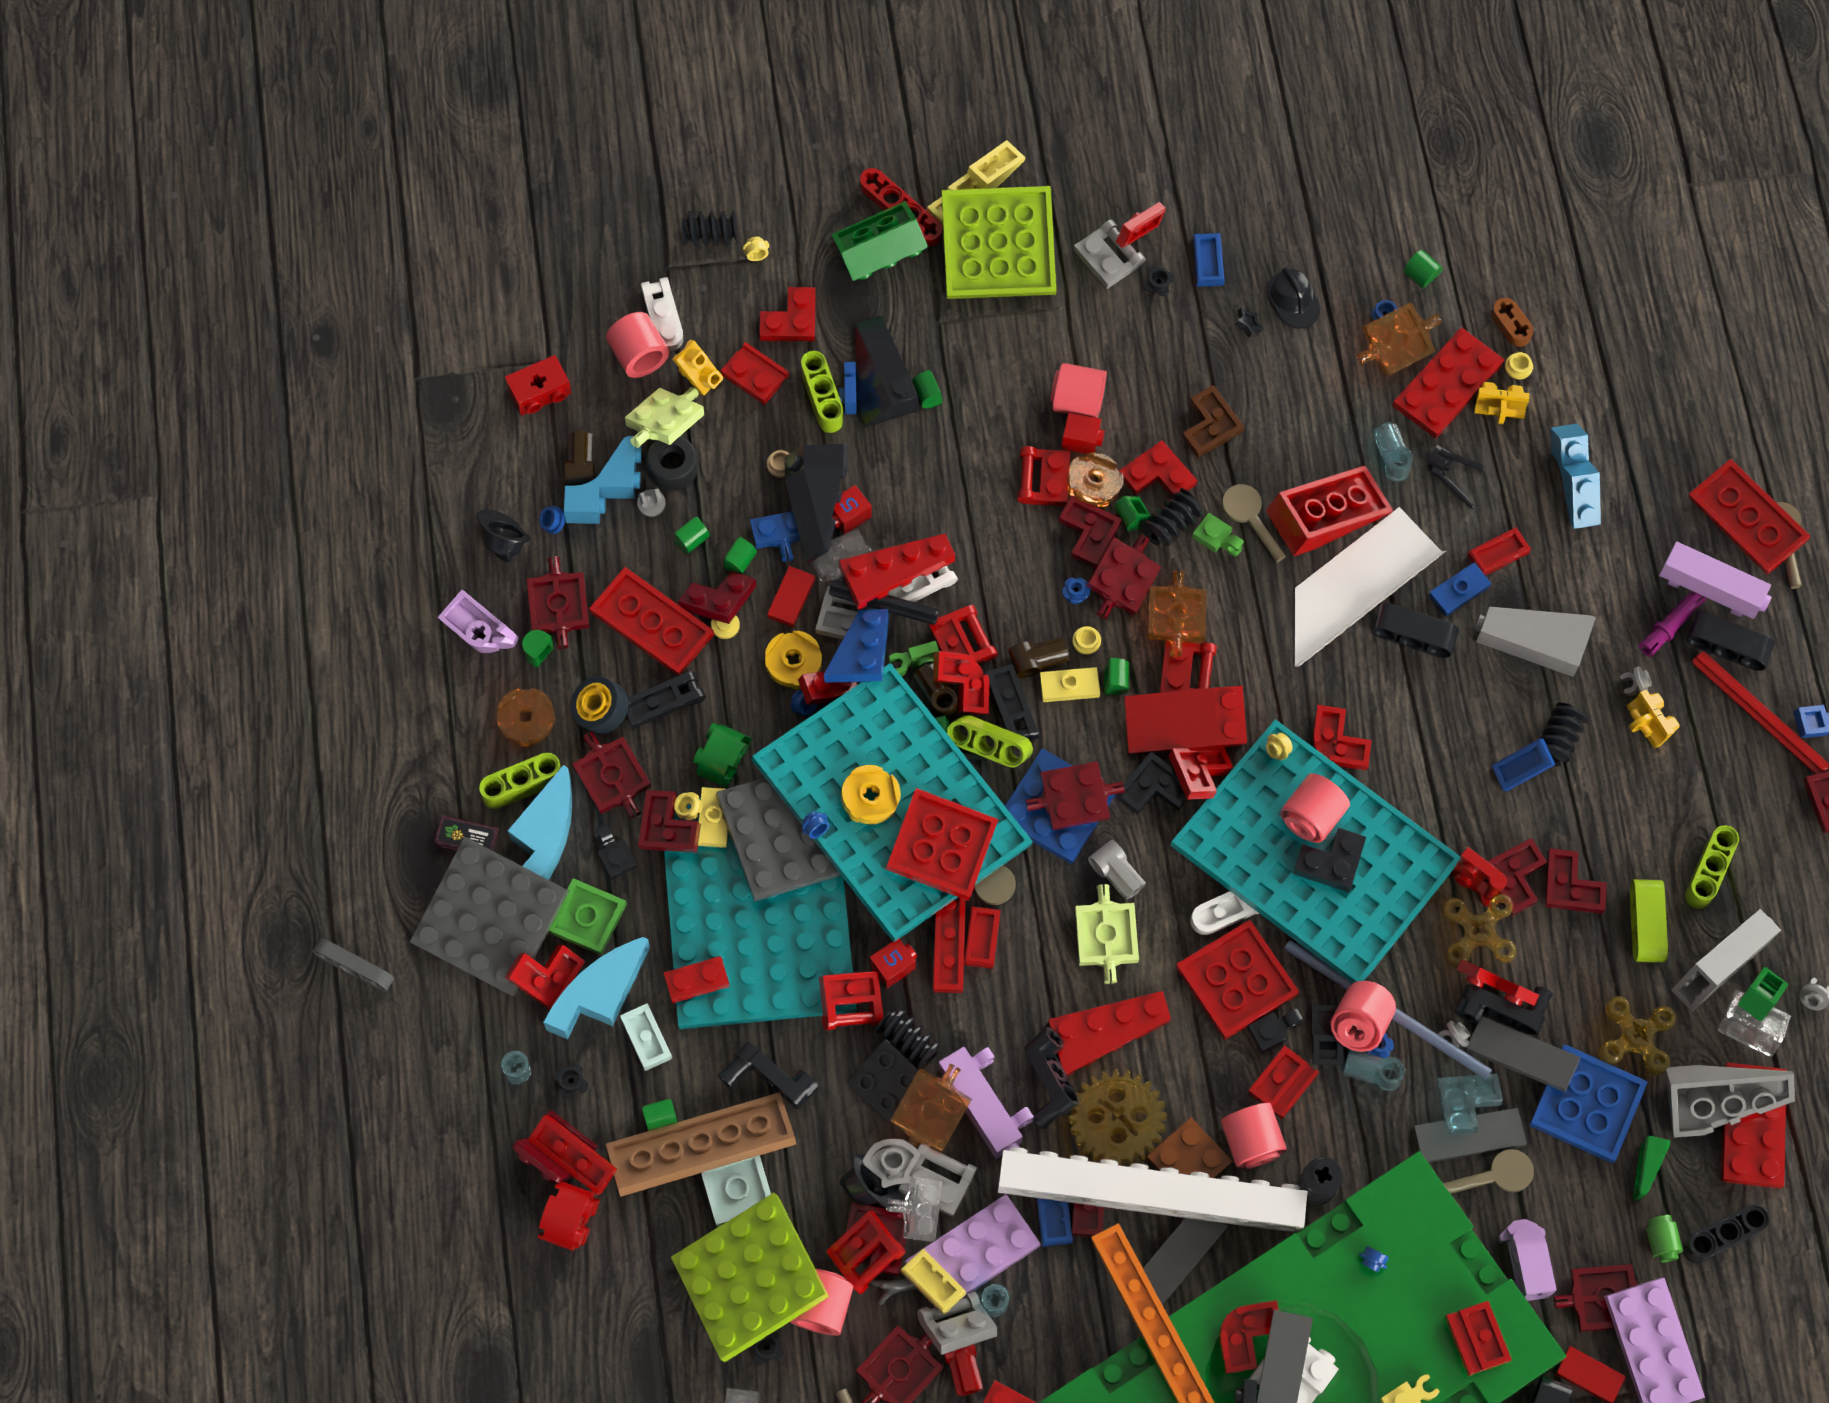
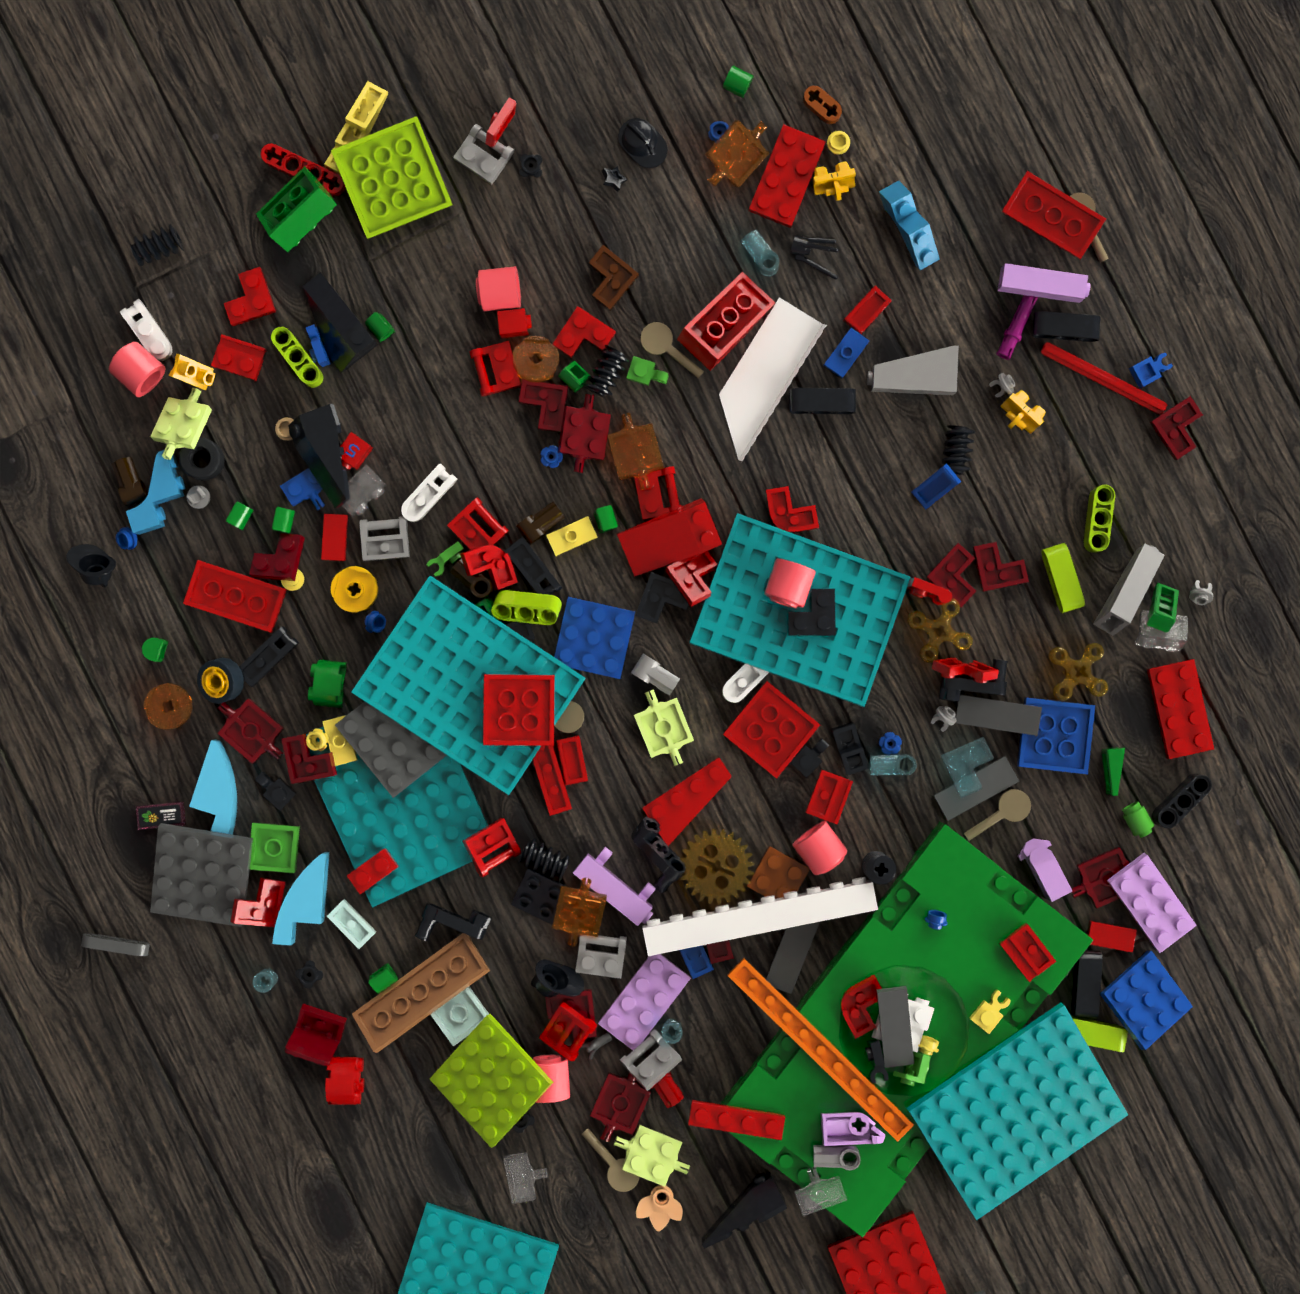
camera: 20 degrees left, 20 degrees up
lavender piece [438,590,519,653] -> none
lime beam [479,753,561,809] -> none
red brick [505,355,572,416] -> none
dark red plate [527,556,590,650] -> none
red plate [528,1115,618,1195] -> none
light yellow plate [743,237,769,261] -> none
red plate [798,671,857,705] -> none
blue plate [802,812,830,839] -> none
blue wing [823,609,889,683] -> none
black axle [829,580,939,625] -> none
red wing [839,534,956,610] -> none
yellow plate [841,765,901,824] -> none
light grey animal [863,1139,920,1188] -> none
red brick [870,939,917,989] -> none
clear plate [887,1177,943,1242] -> none
light yellow plate [901,1249,966,1315] -> none
dark red plate [1025,761,1125,830] -> none
light yellow plate [1072,627,1101,655] -> none
blue tile [1193,233,1225,287] -> none
light yellow plate [1266,733,1293,760] -> none
sand blue piece [1284,940,1492,1080] -> none
coral piece [1331,980,1396,1052] -> none
light grey wedge [1666,1065,1795,1138] -> none

